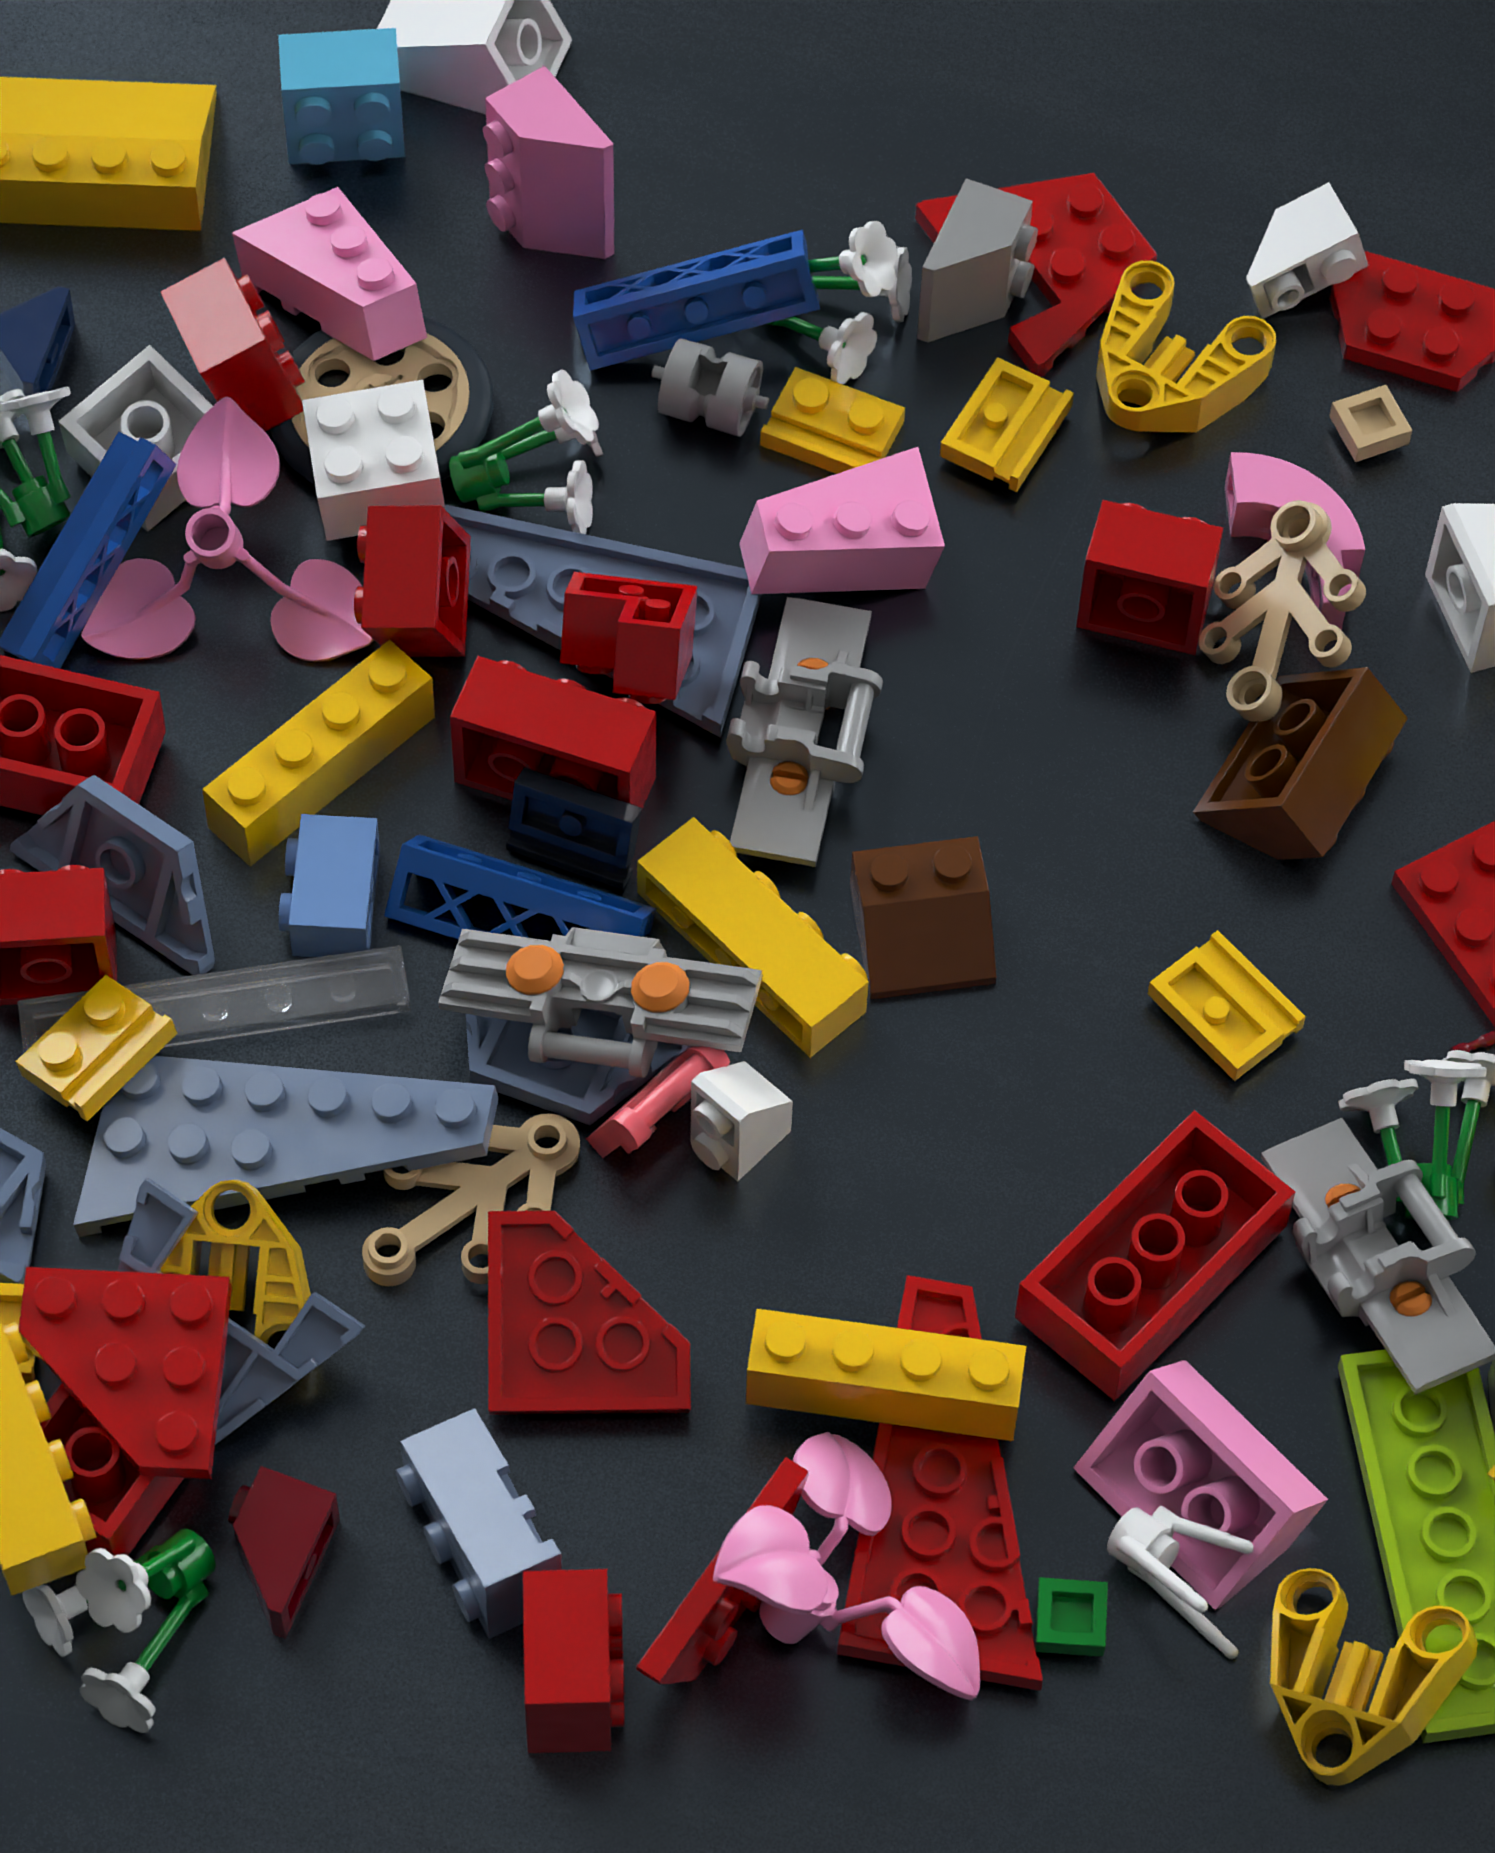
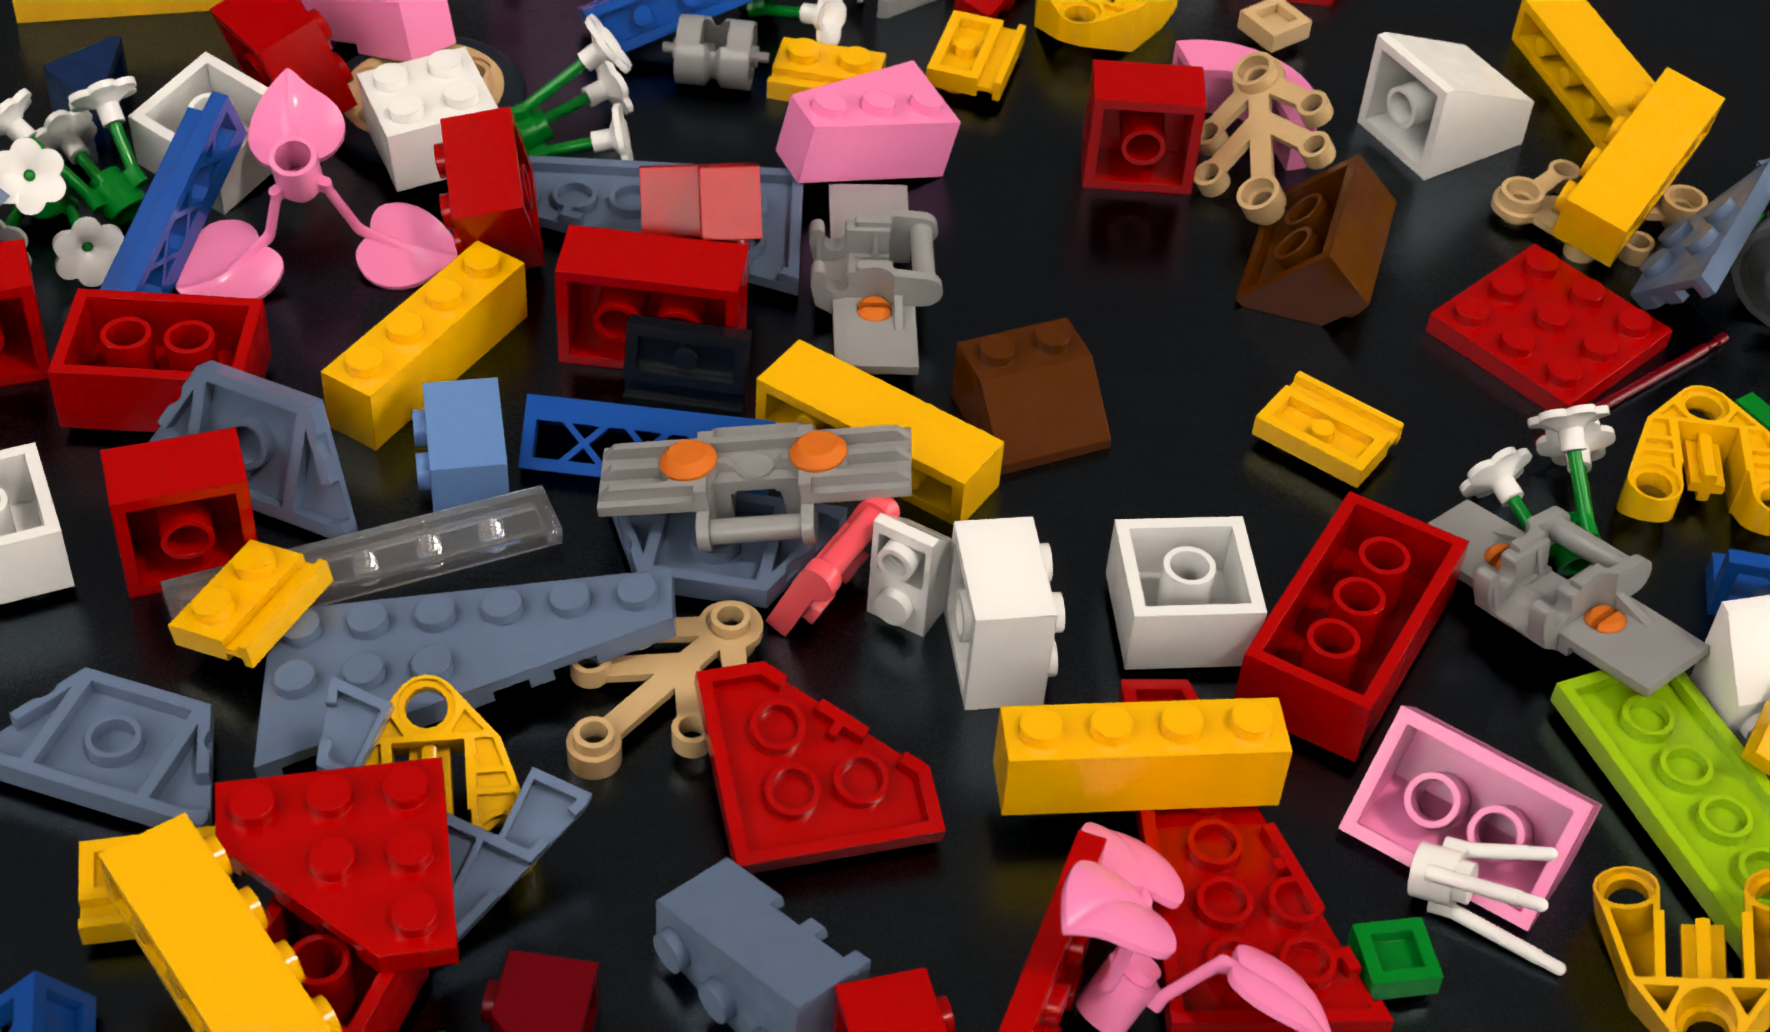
camera: 15 degrees left, 15 degrees down
none -> white brick [944,516,1065,710]
none -> white brick [1105,516,1267,670]

